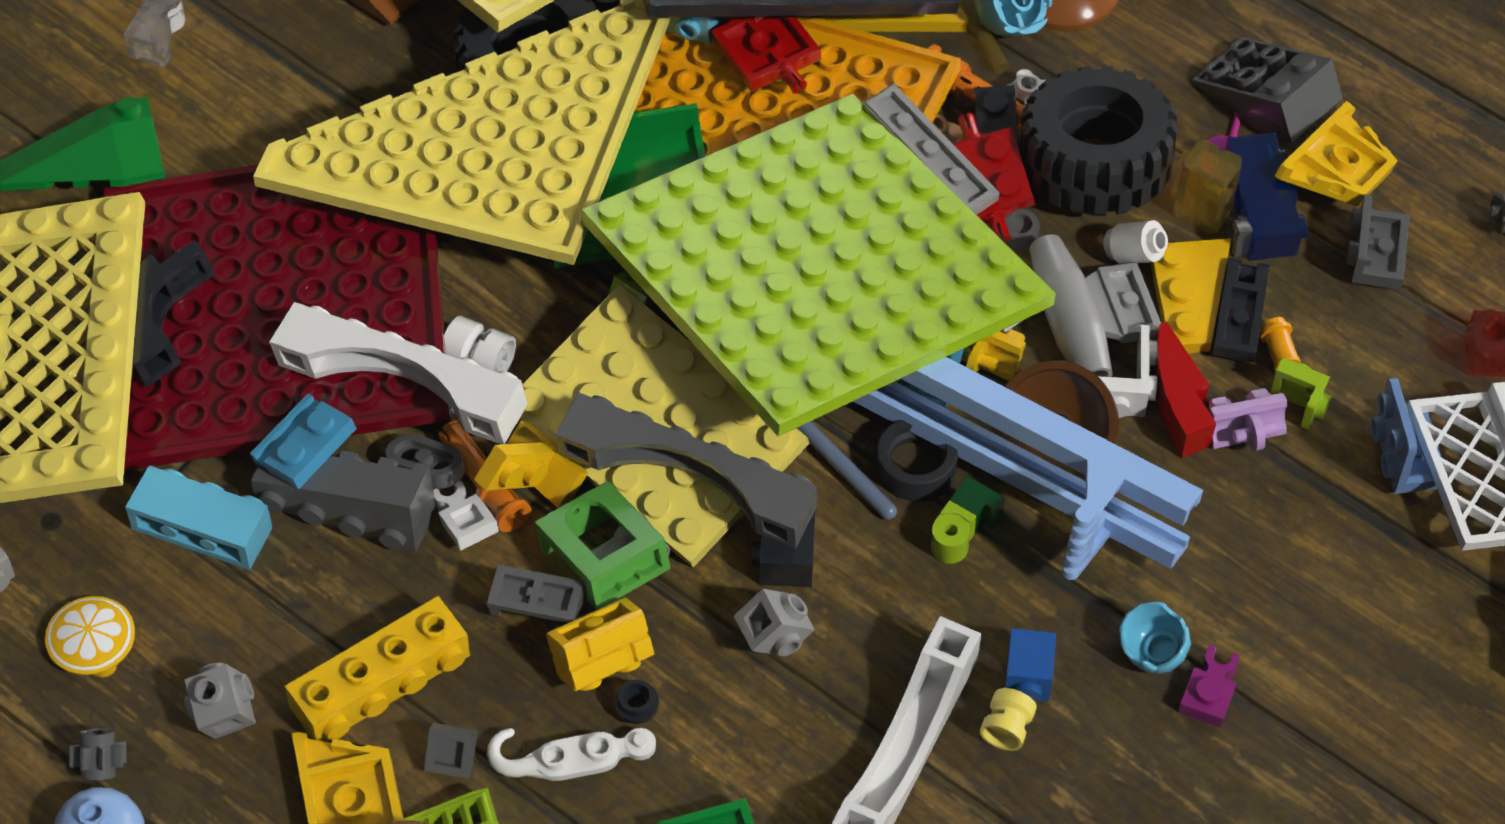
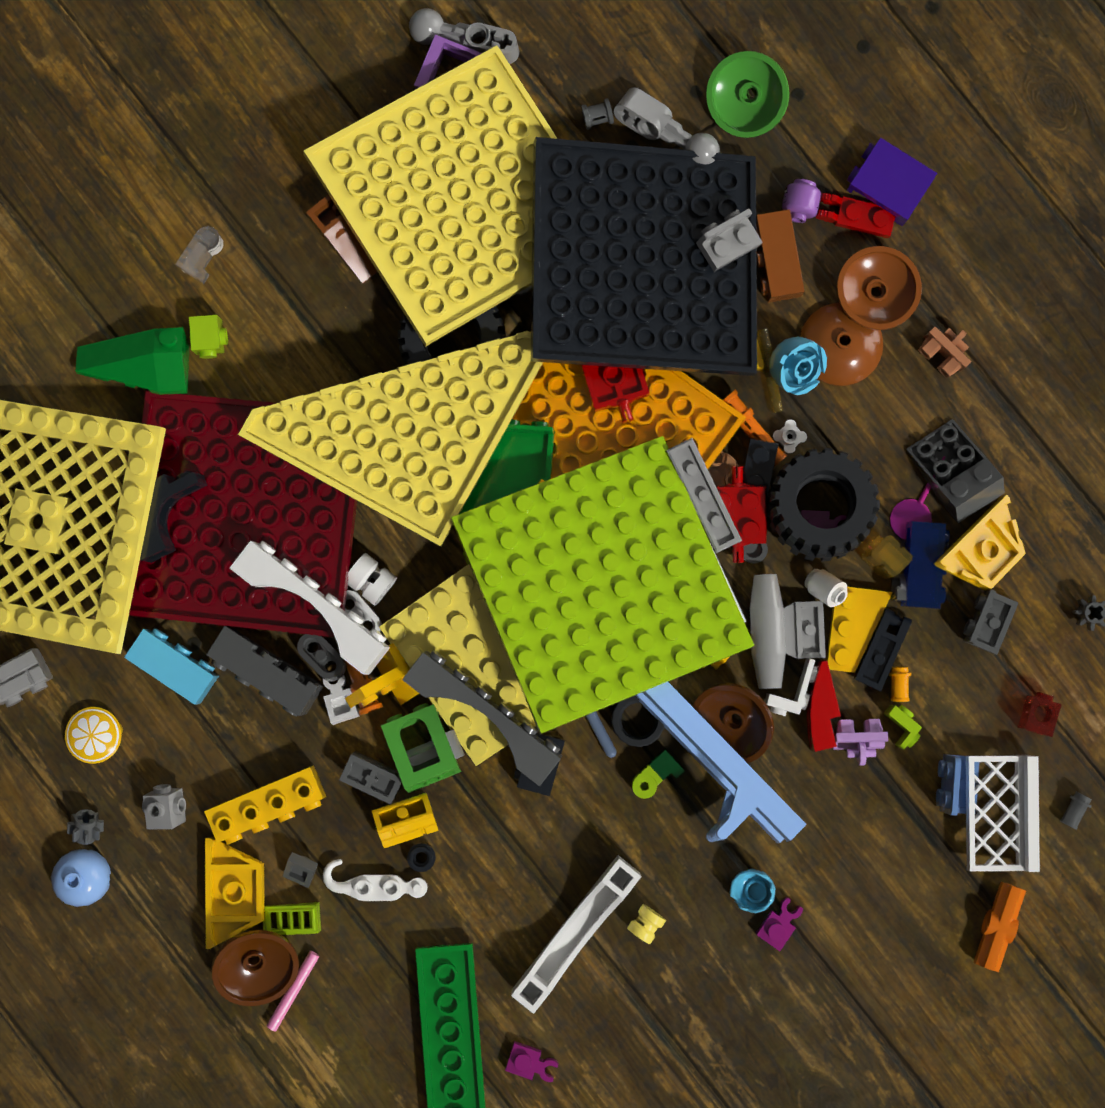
camera: 15 degrees right, 30 degrees up
dark azure plate [250,394,357,490] -> none
light grey brick [734,589,815,657] -> none
blue brick [1005,628,1056,702] -> none
none -> lime brick [189,315,228,359]

